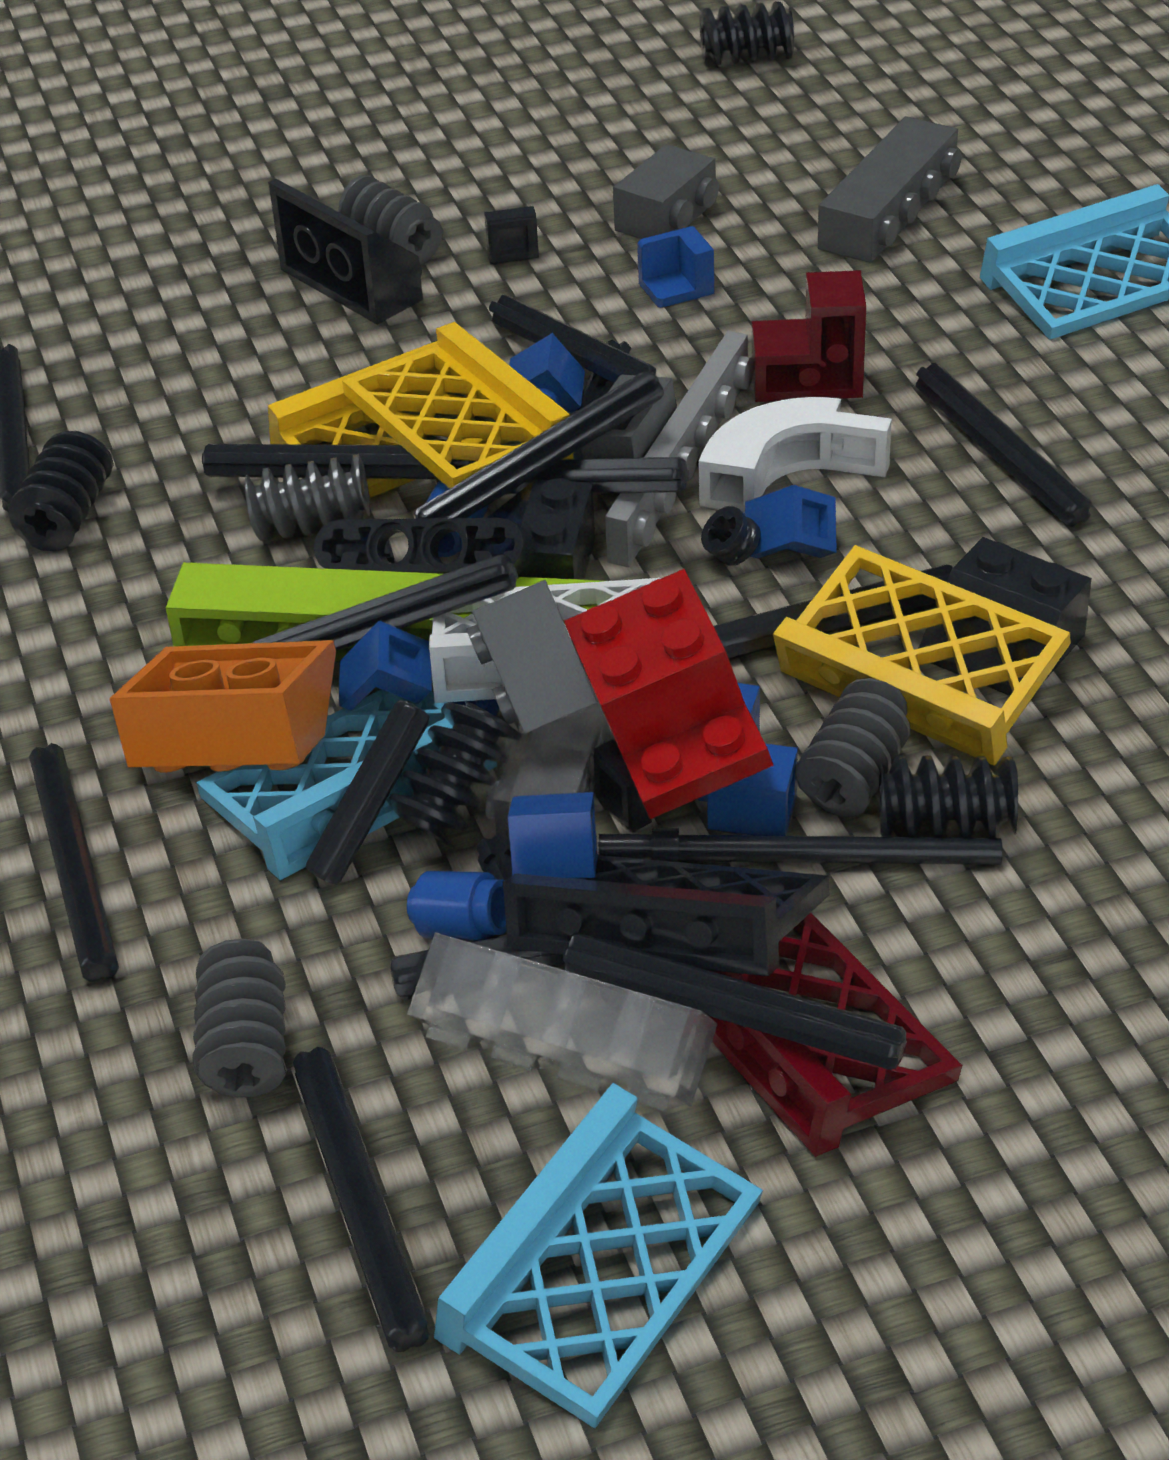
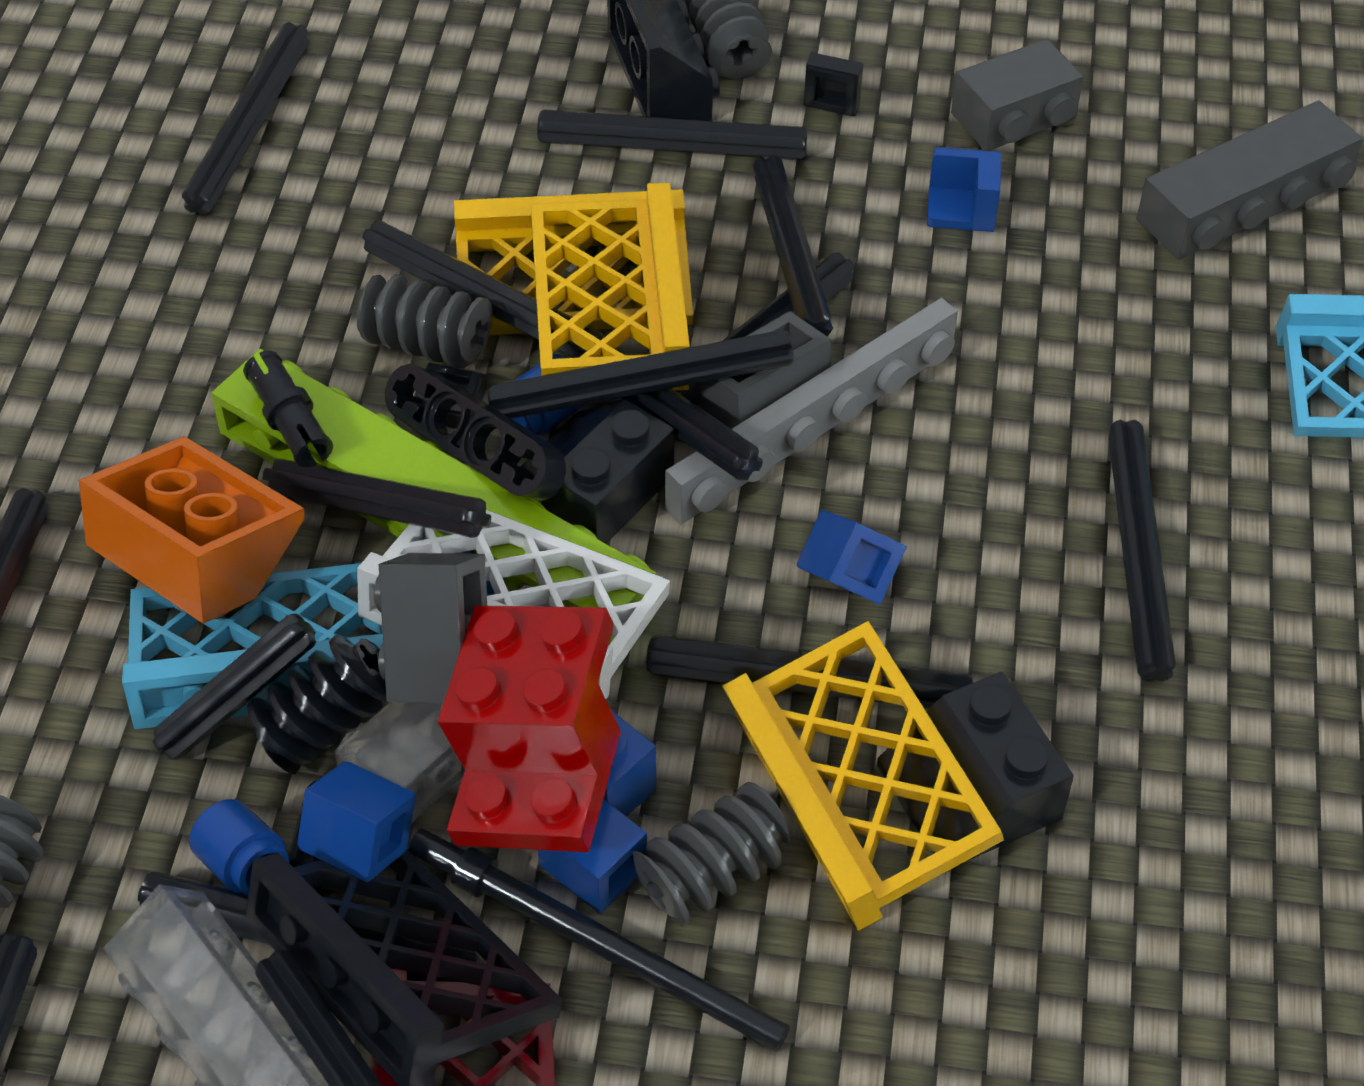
camera: 25 degrees right, 10 degrees up
black piece [8,431,114,551] -> none
blue panel [339,621,432,711] -> none
blue brick [509,333,585,414] -> none
white arch [699,397,892,514] -> none
black bush [701,506,760,566] -> none
dark red brick [752,270,867,402] -> none
black piece [879,755,1018,838] -> none
none -> black pin [243,351,333,468]
none -> black axle [537,109,808,160]

